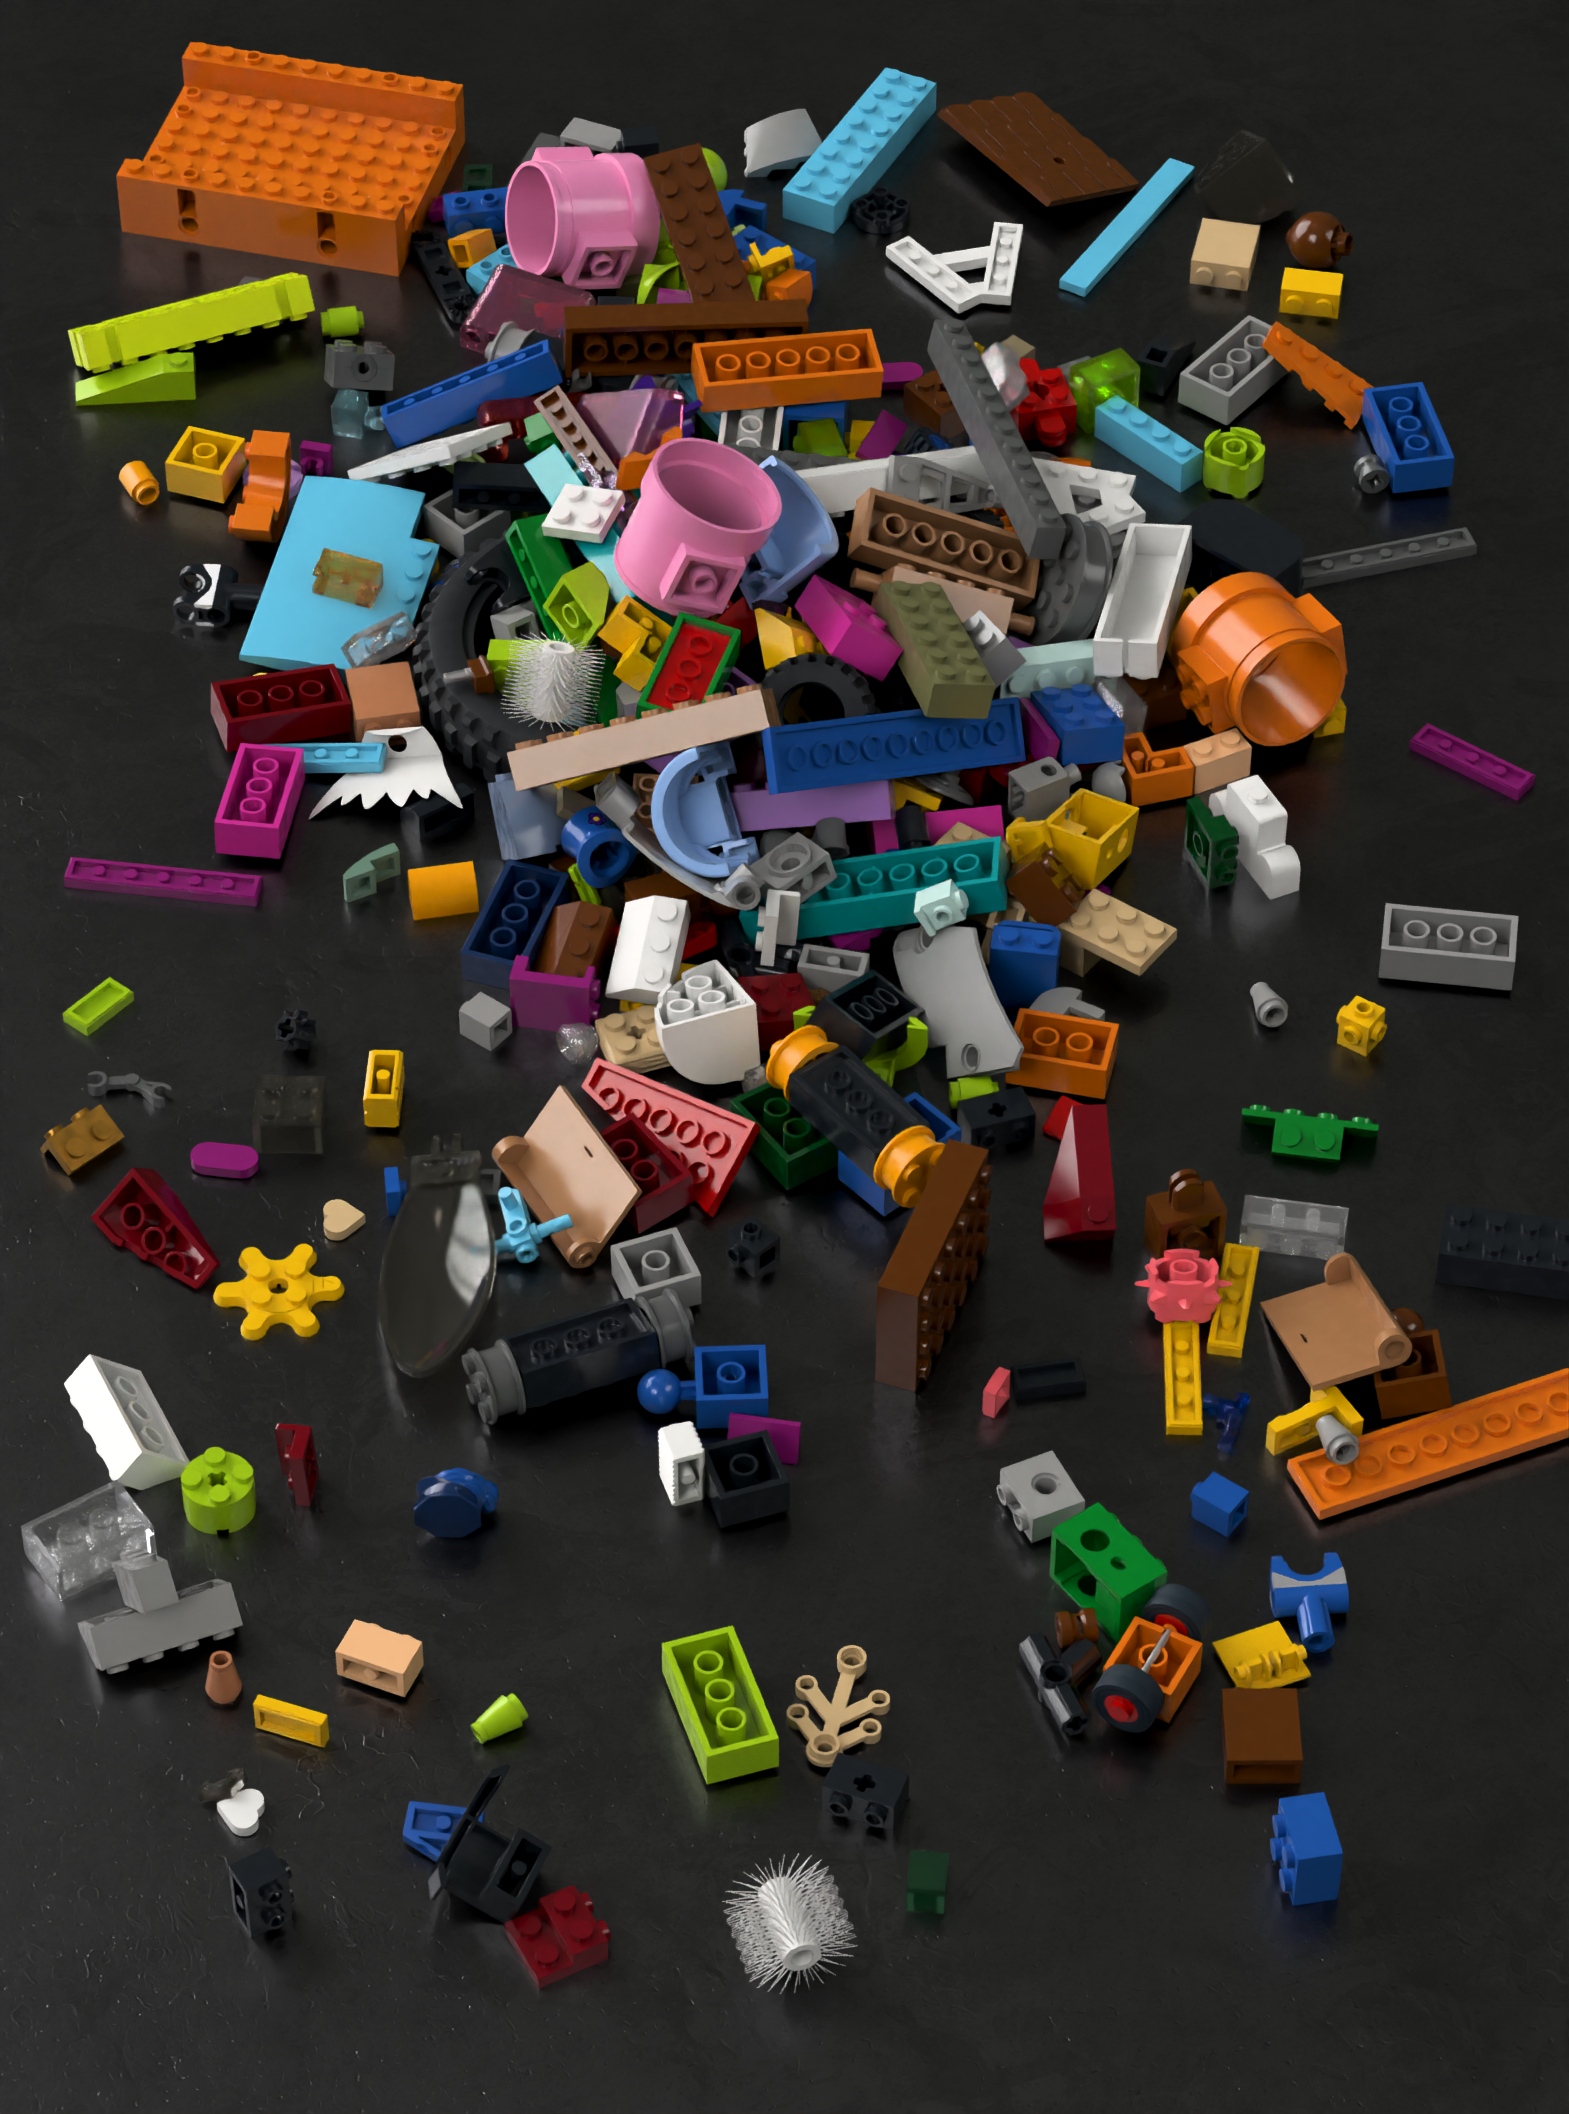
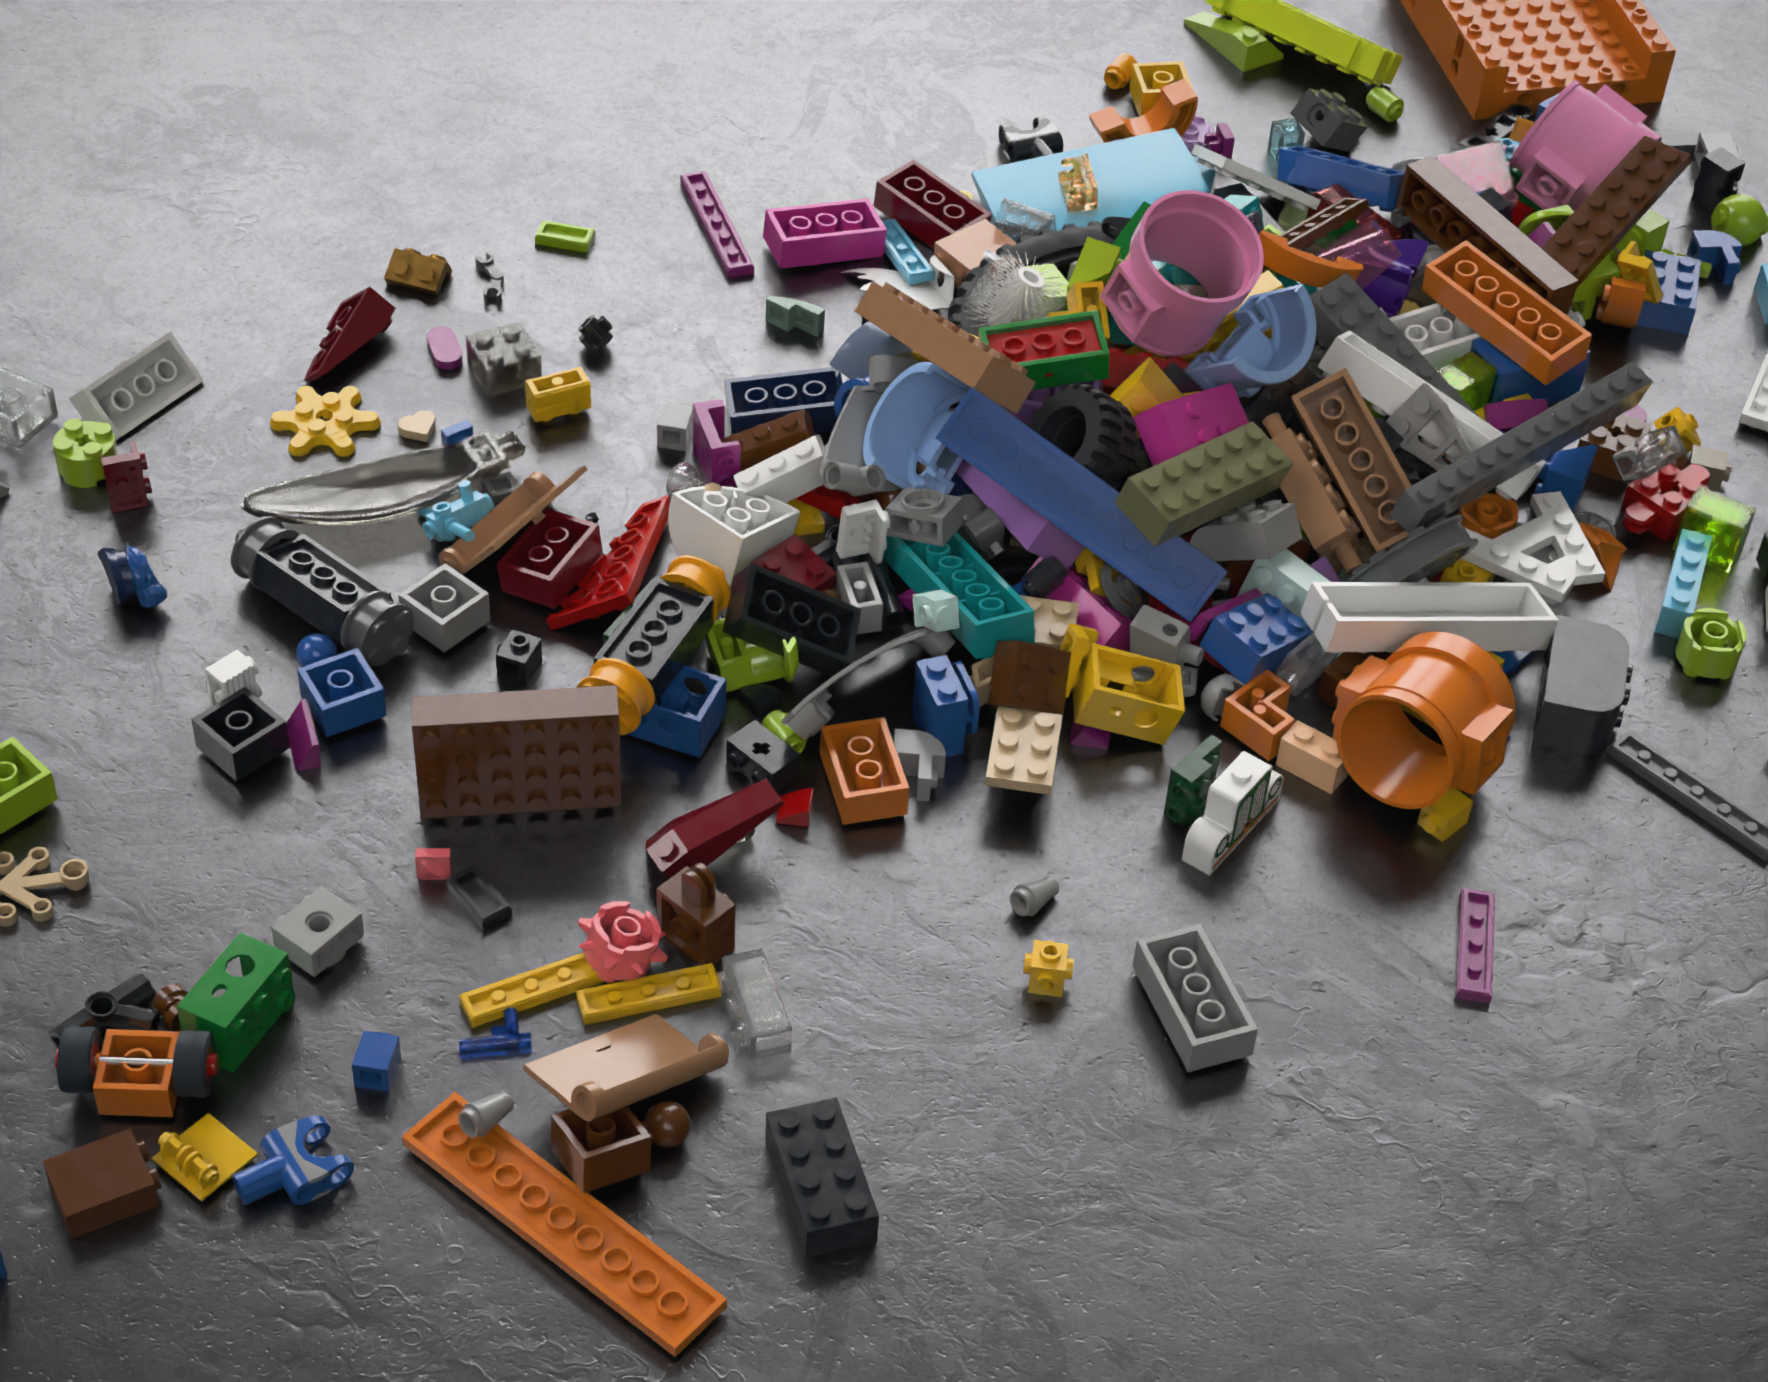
camera: 60 degrees right, 0 degrees up
light orange brick [408,861,479,920] -> none
green bracket [1242,1105,1379,1163] -> none
yellow bracket [1266,1385,1364,1456] -> none

